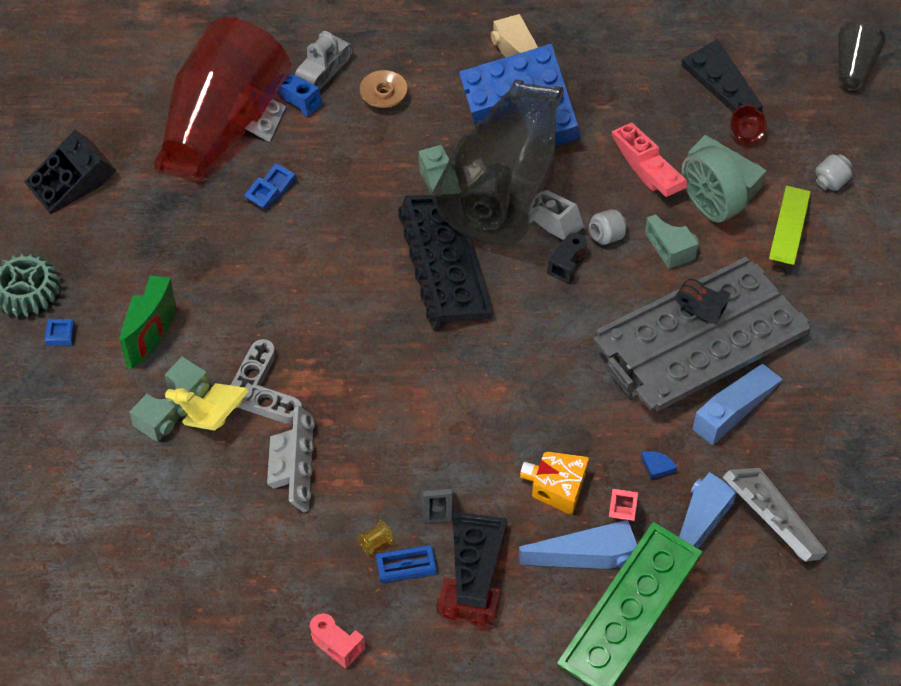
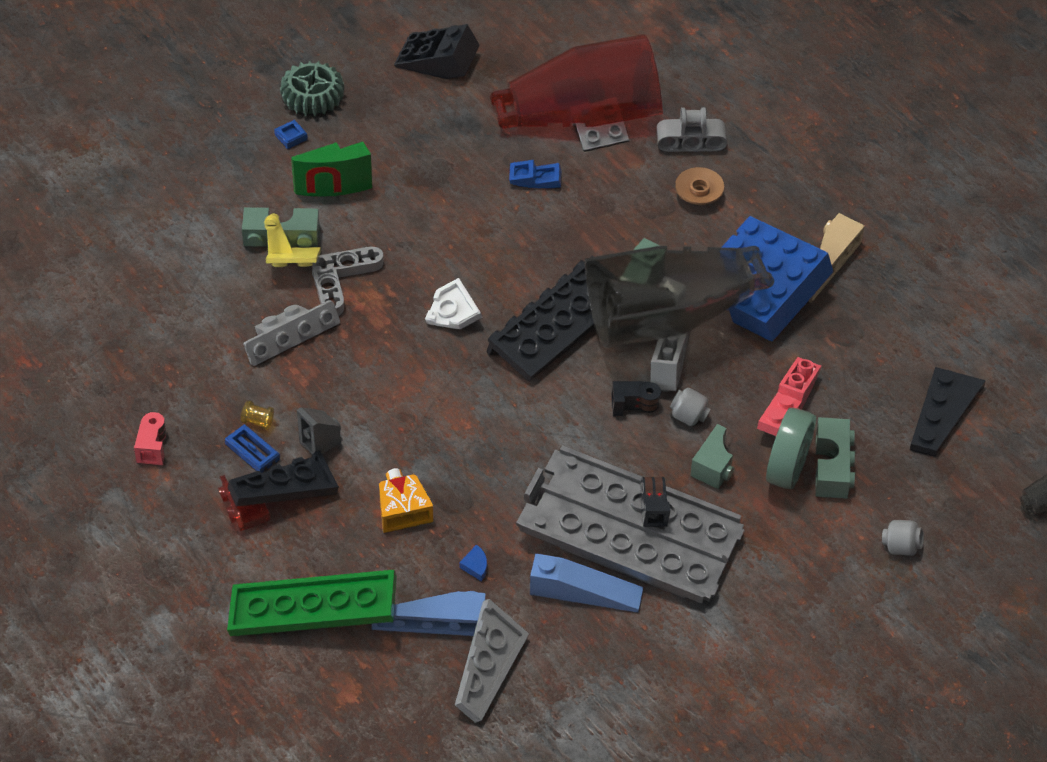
camera: 55 degrees right, 5 degrees down
blue leg [275,74,322,117] -> none
medium blue slope [518,520,637,569] -> none
coral leg [609,489,638,521] -> none
clear red hair [730,104,767,144] -> none
lime slope [769,186,810,265] -> none
none -> white plate [425,278,482,329]

